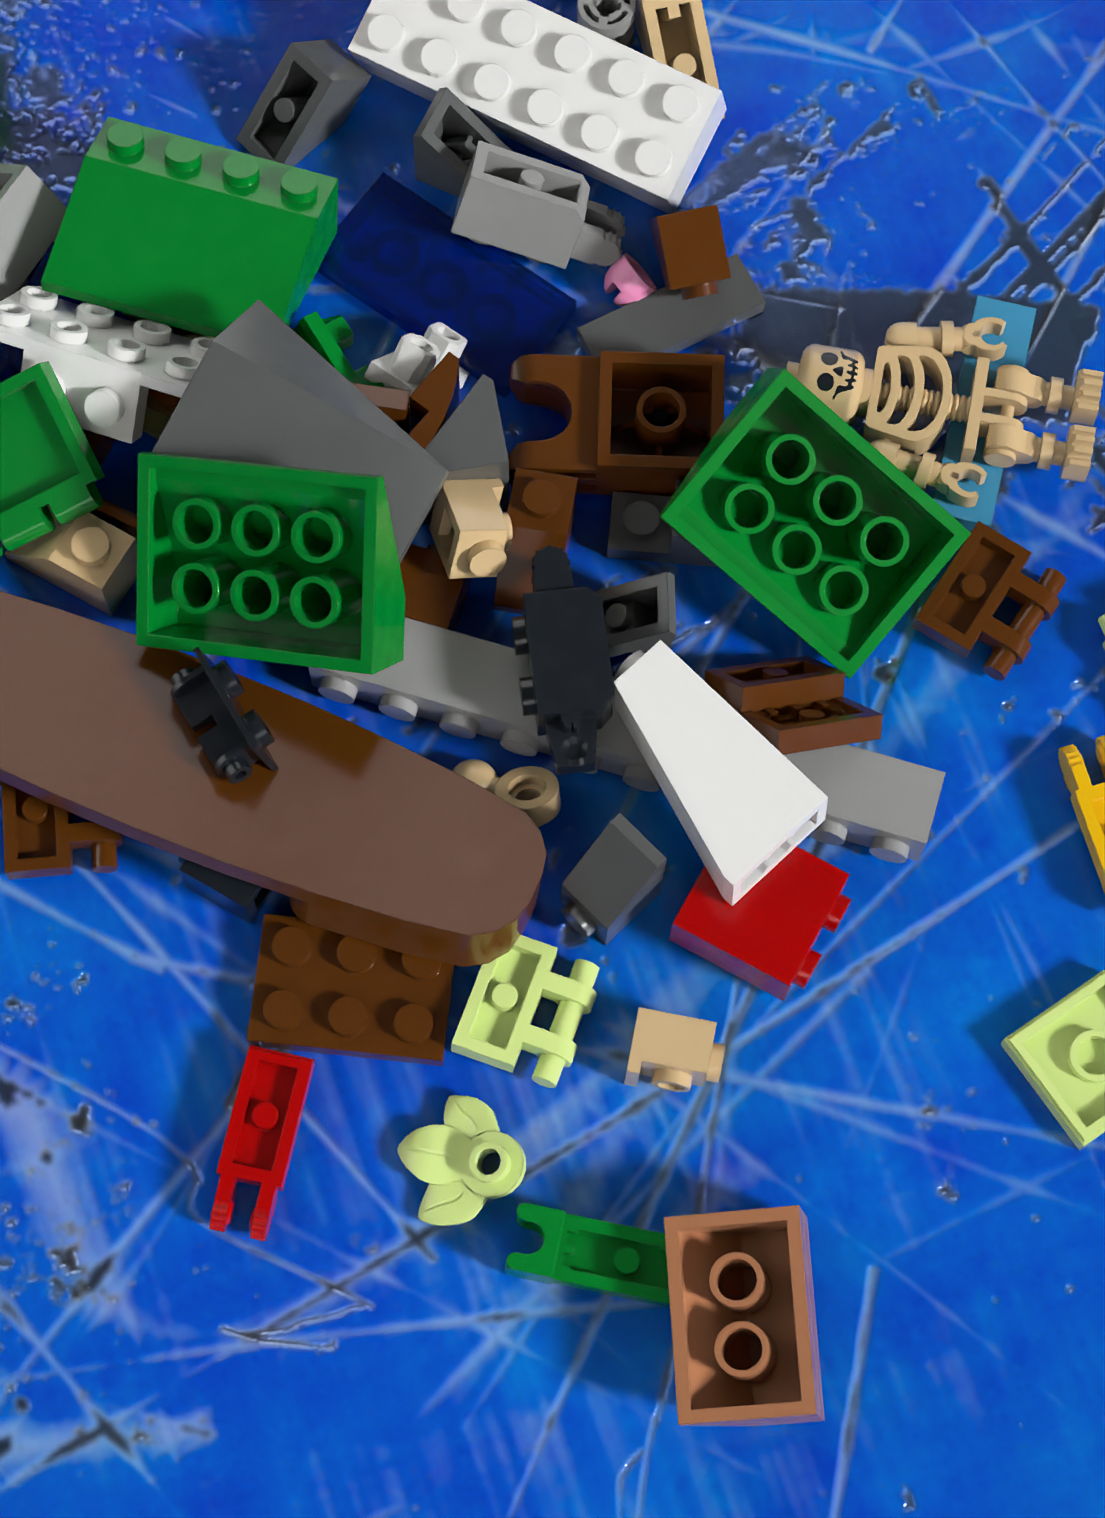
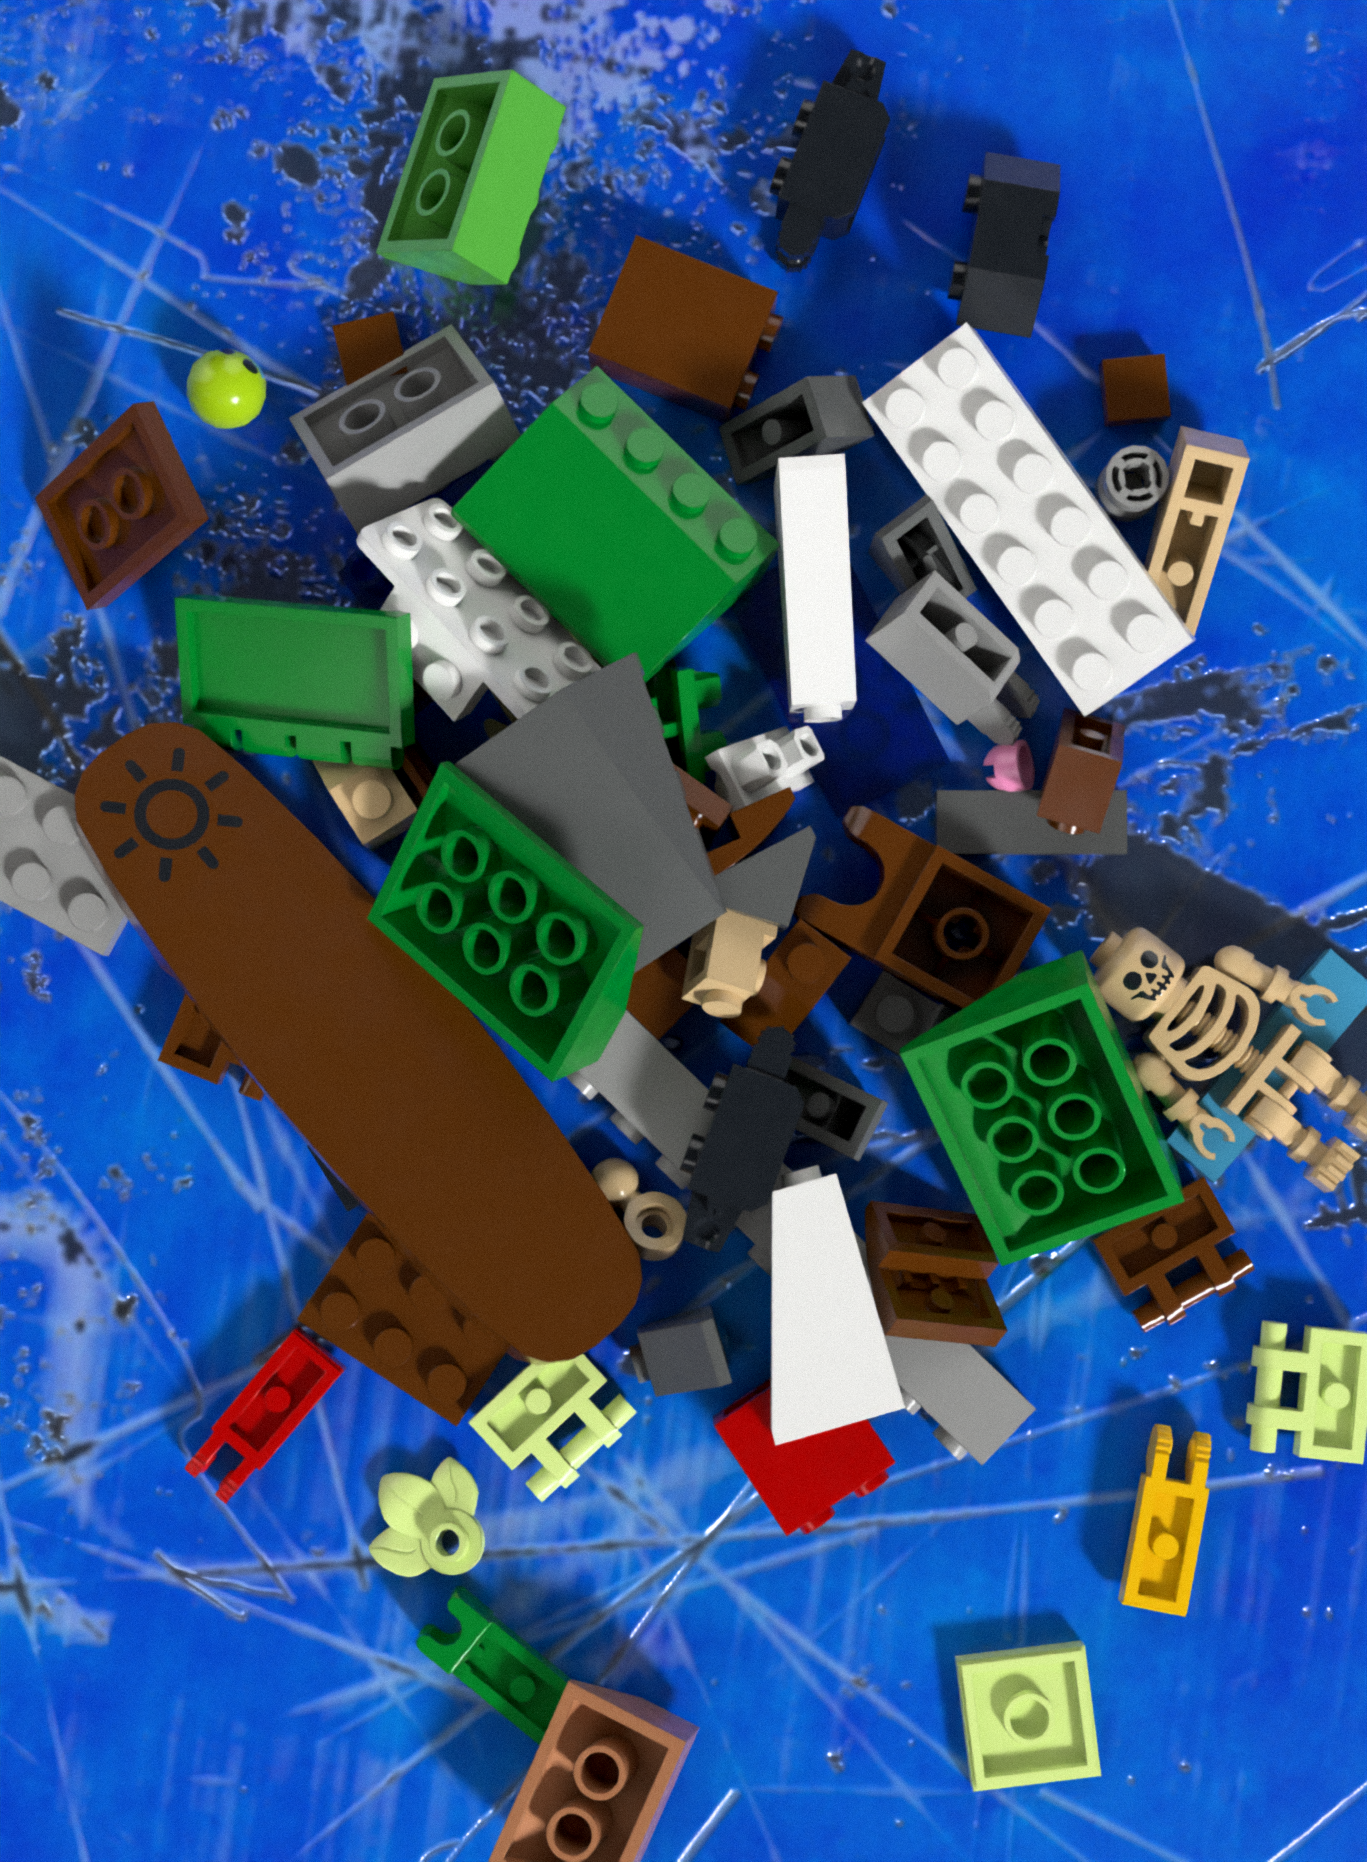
camera: 25 degrees right, 15 degrees up
black hinge [170,647,278,784] -> none
tan brick [624,1007,726,1092] -> none
none -> reddish brown brick [588,235,784,423]
none -> white slope [773,454,857,723]

